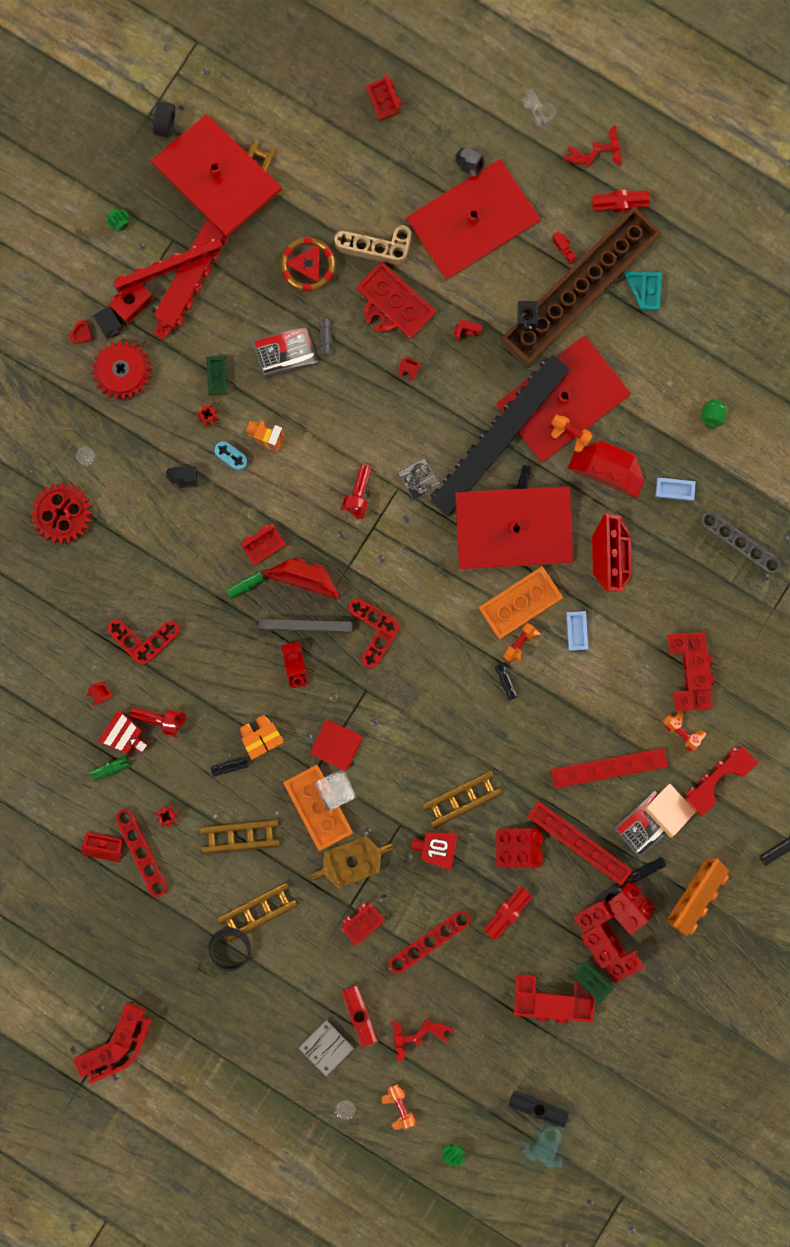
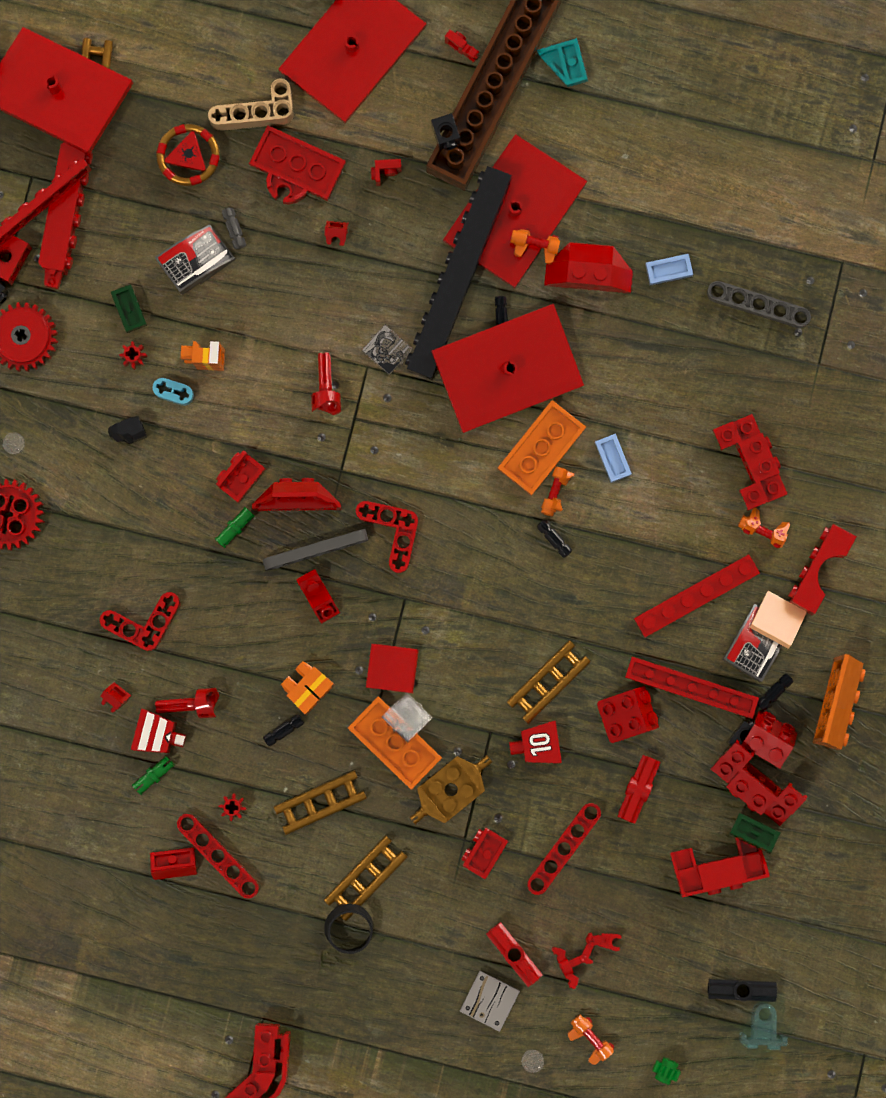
camera: 10 degrees left, 0 degrees up
red wedge [592,514,632,592] -> none
green head [700,399,728,429] -> none

